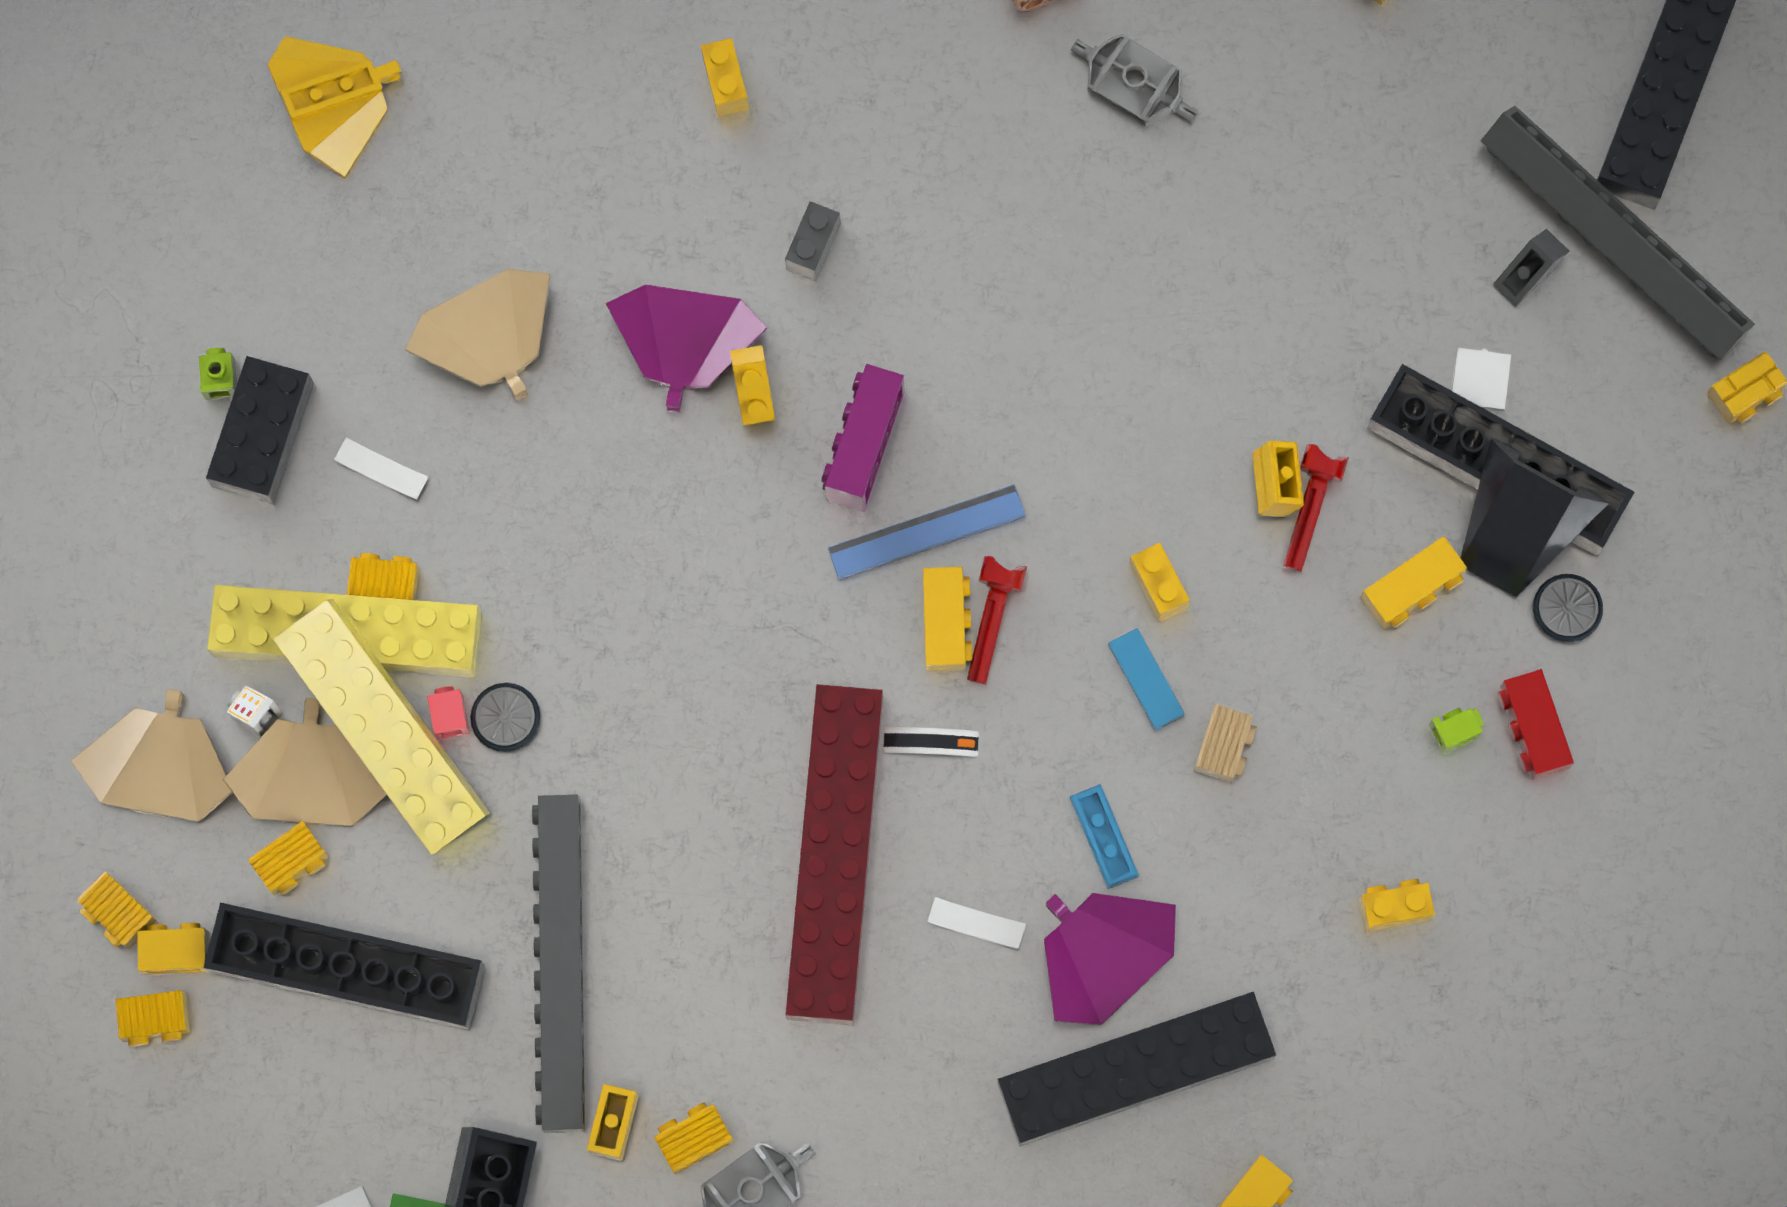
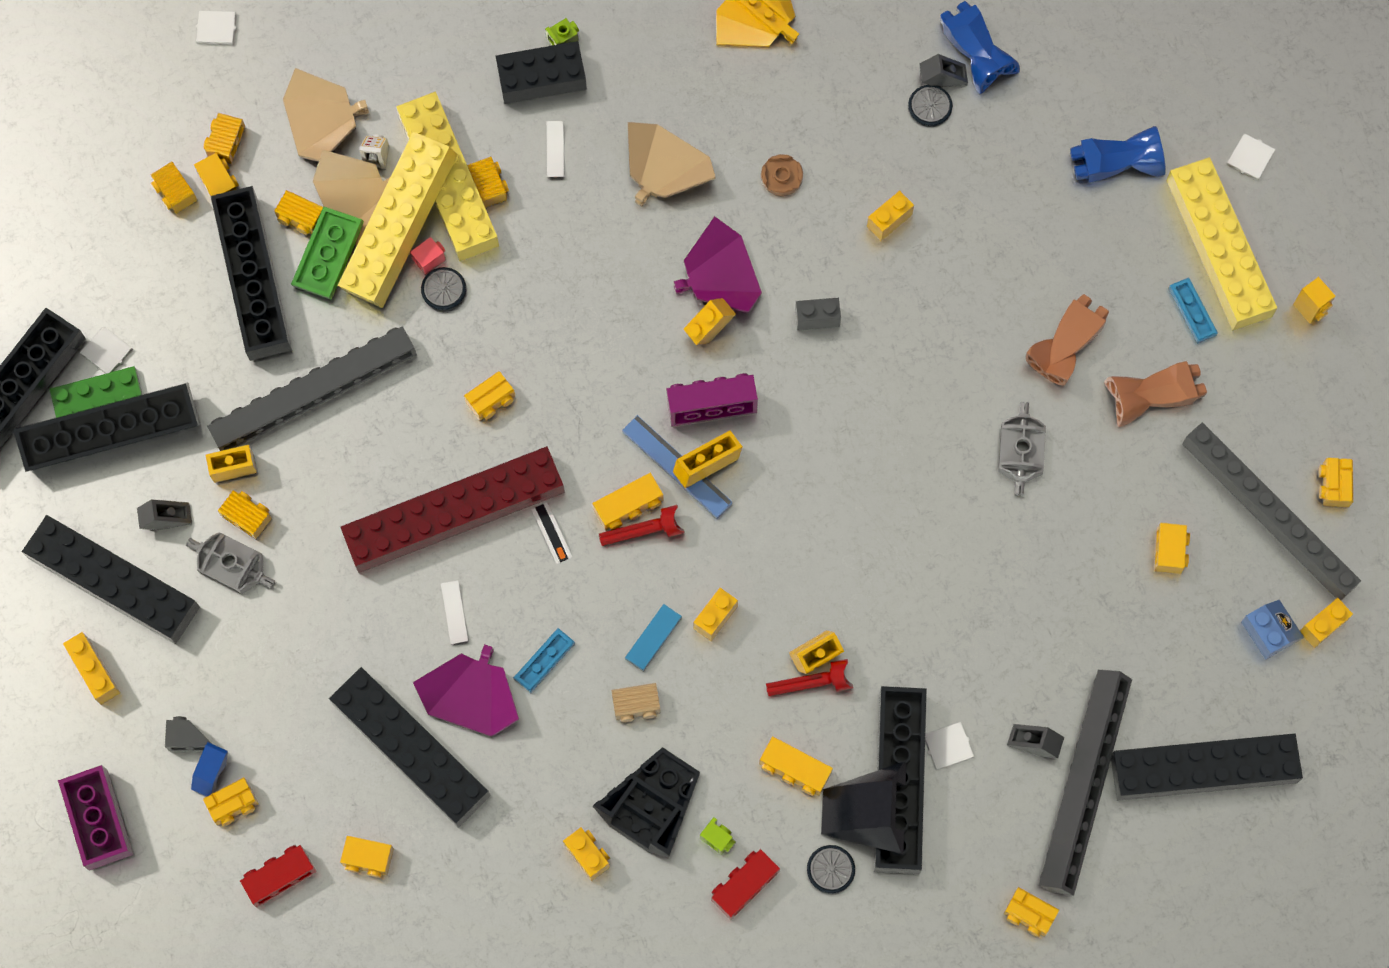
camera: 60 degrees right, 5 degrees down
none -> bright green plate [291,206,364,300]
none -> yellow brick [464,371,515,421]
none -> black wedge [593,747,700,857]
none -> yellow brick [673,430,743,489]
none -> medium nougat tile [761,154,803,196]

